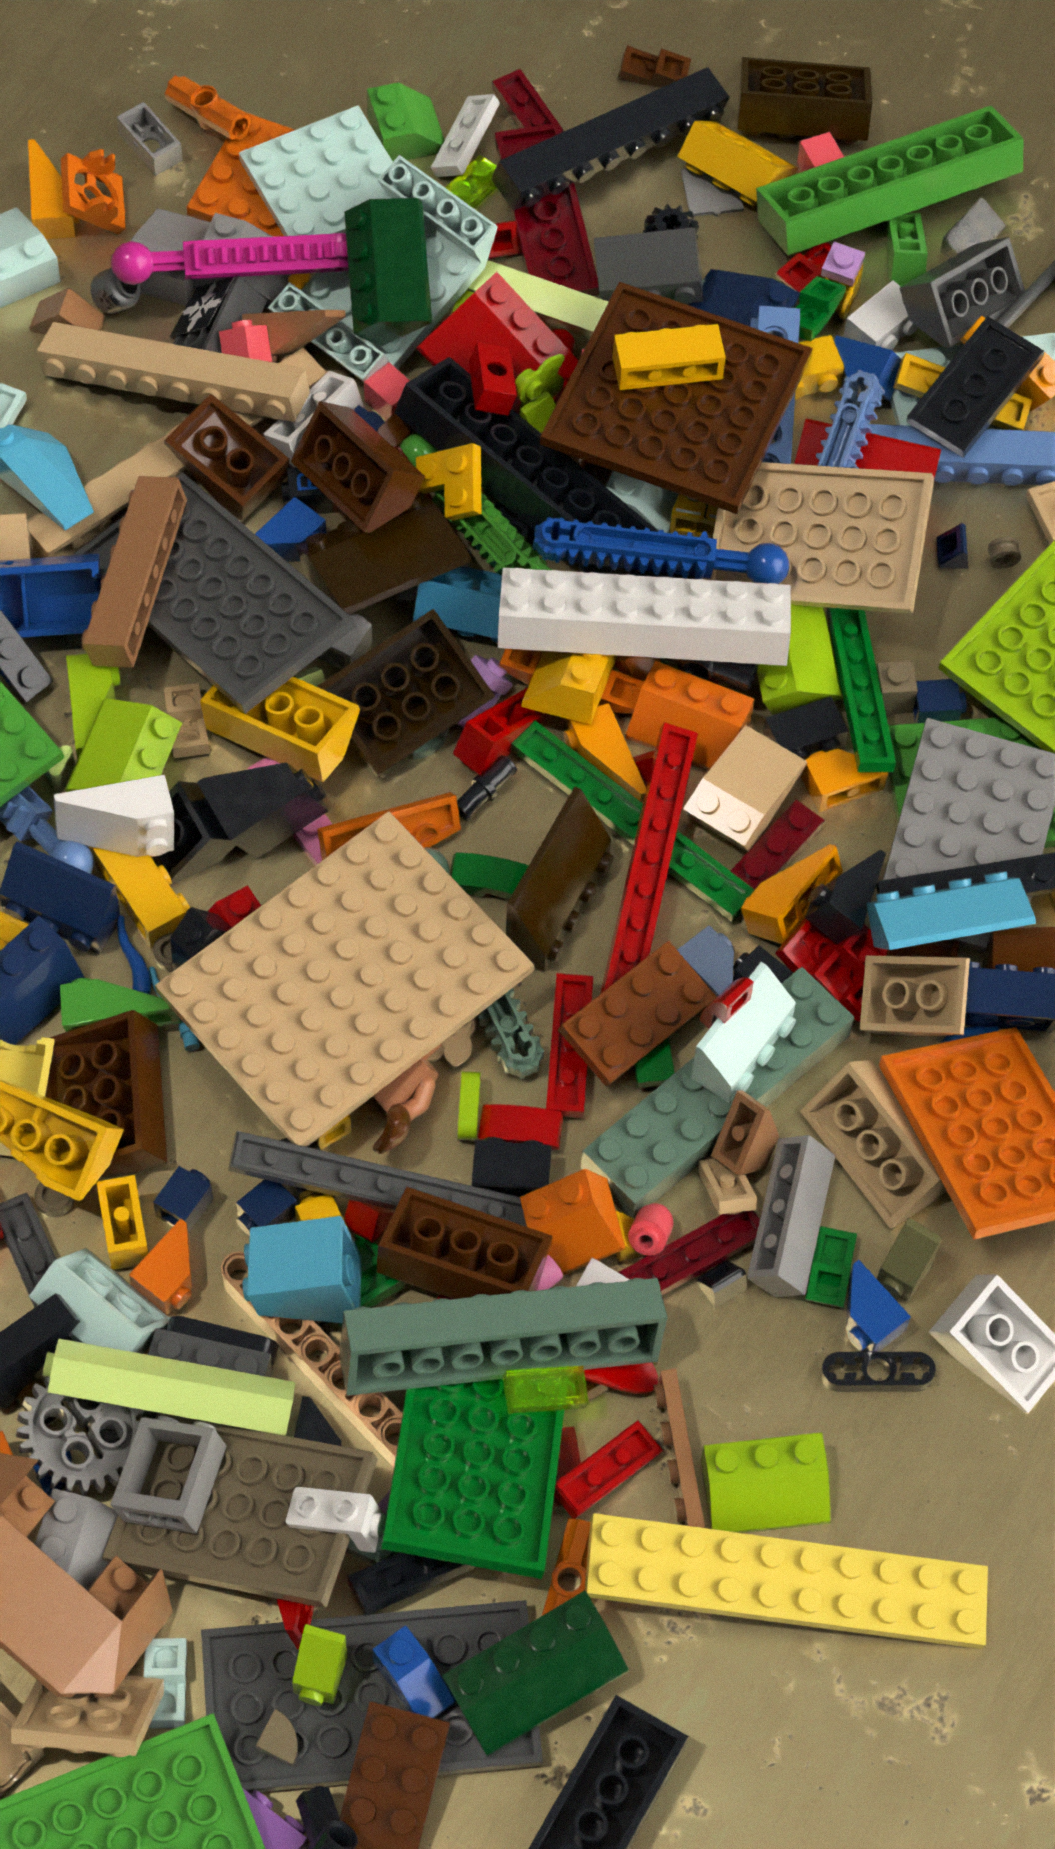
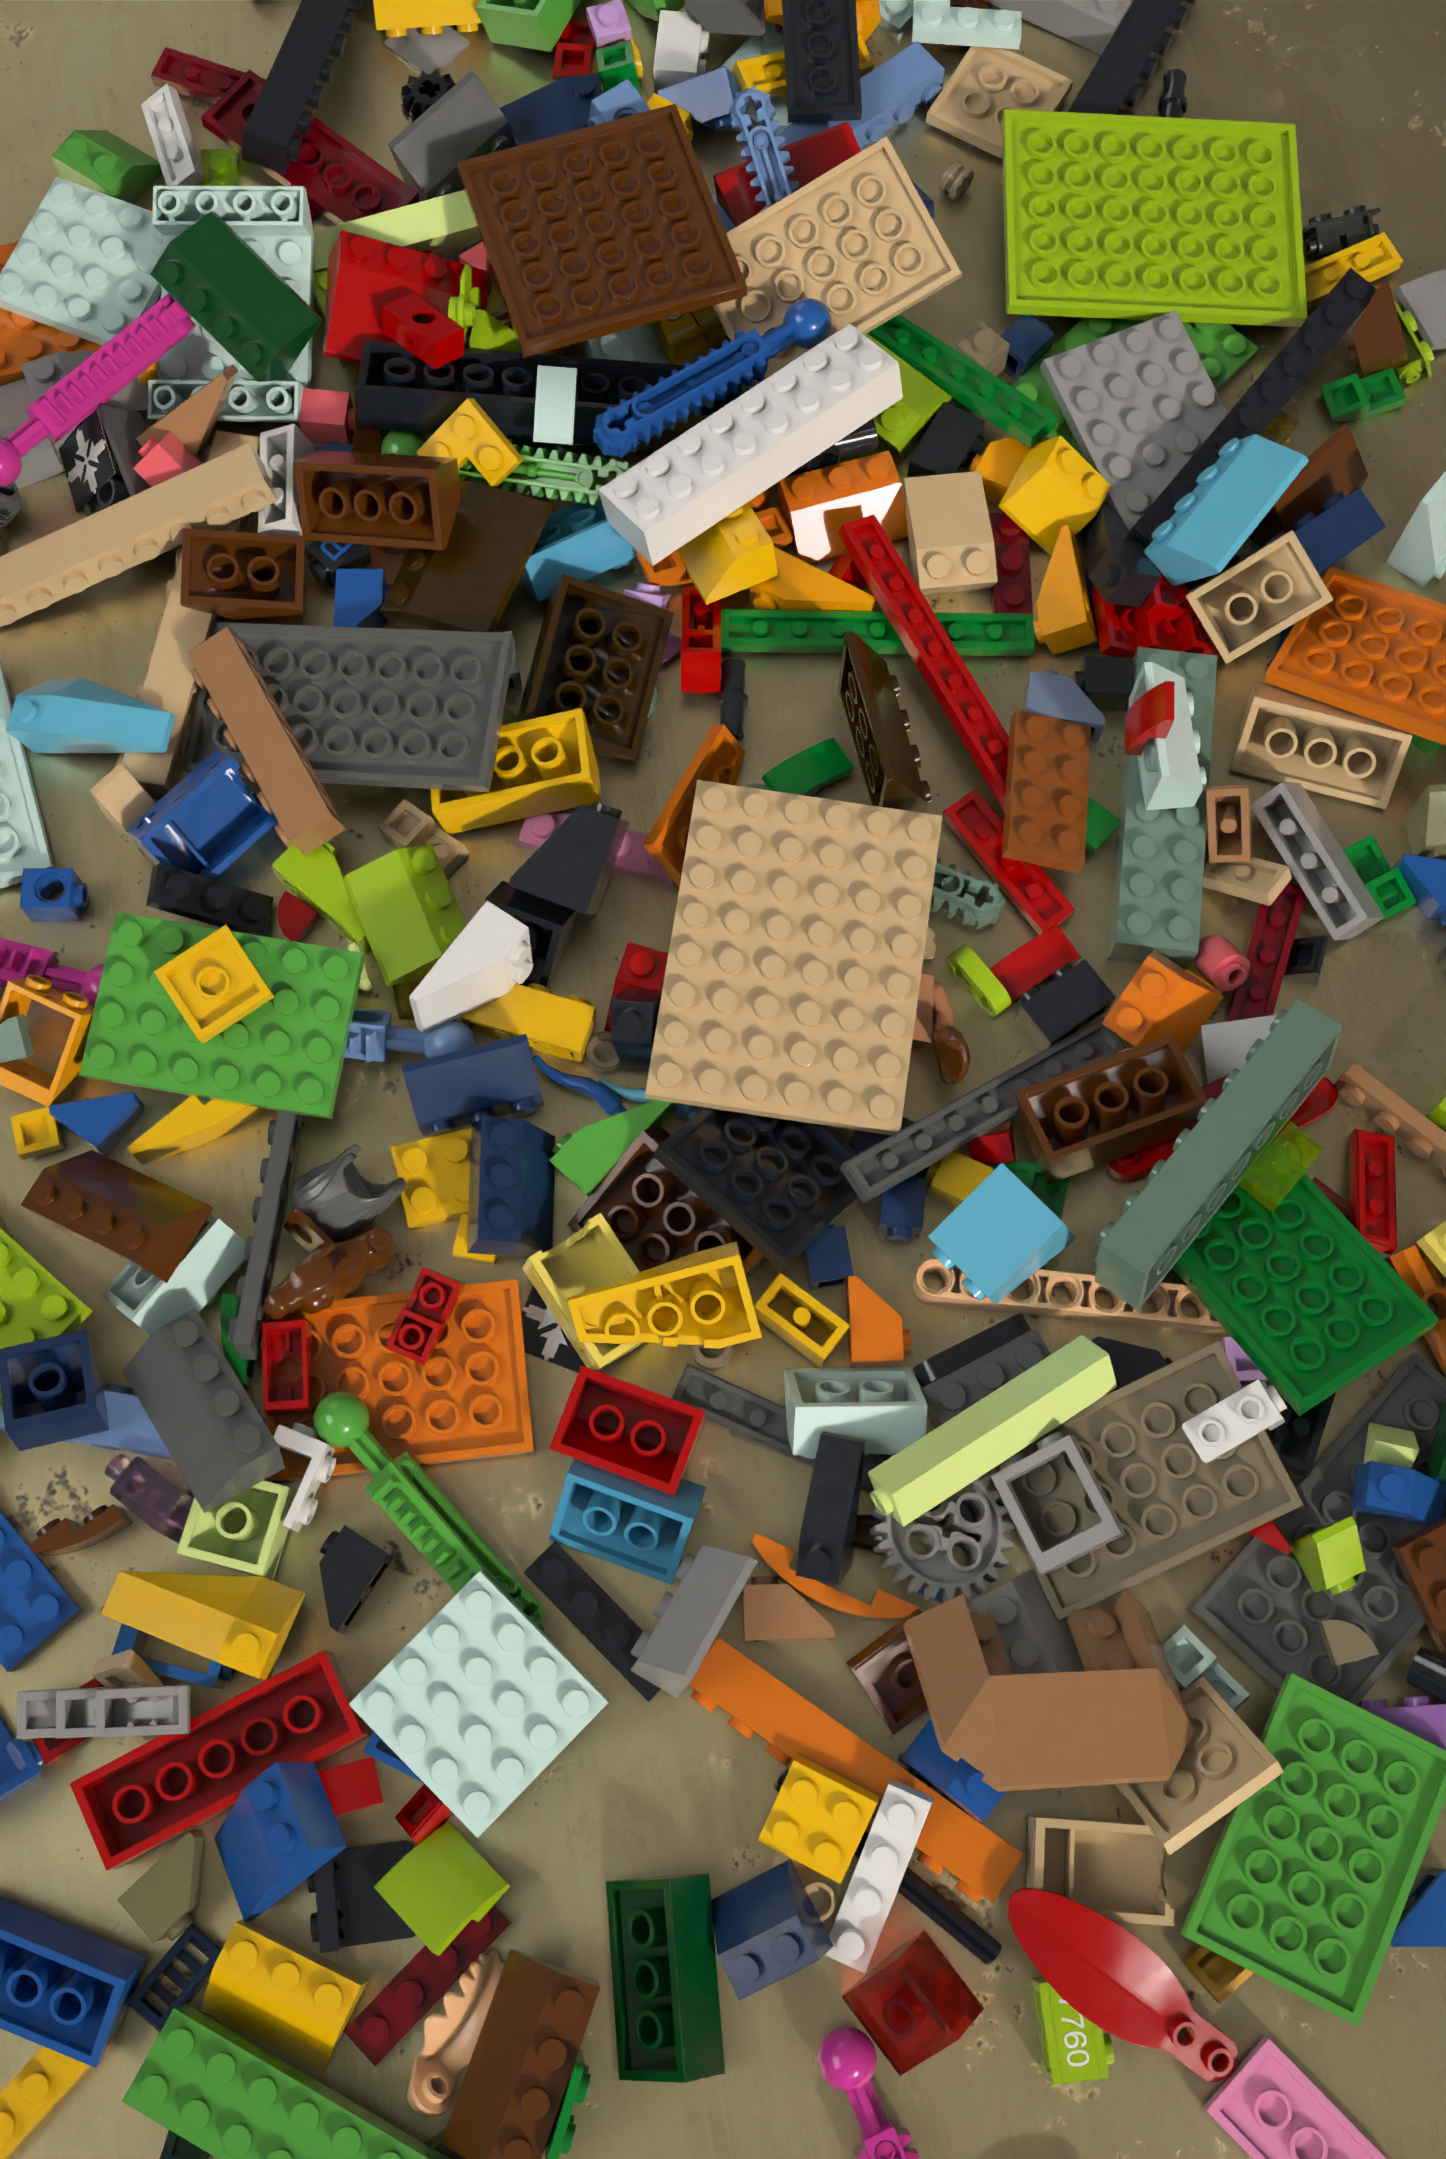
camera: 40 degrees left, 10 degrees up
yellow brick [612,324,726,390] -> none
none -> red tile [277,890,320,942]
none -> light aqua slope [533,365,577,445]
none -> black plate [653,1107,860,1271]
none -> yellow slope [998,435,1111,555]
none -> yellowish green slope [1363,1423,1419,1469]

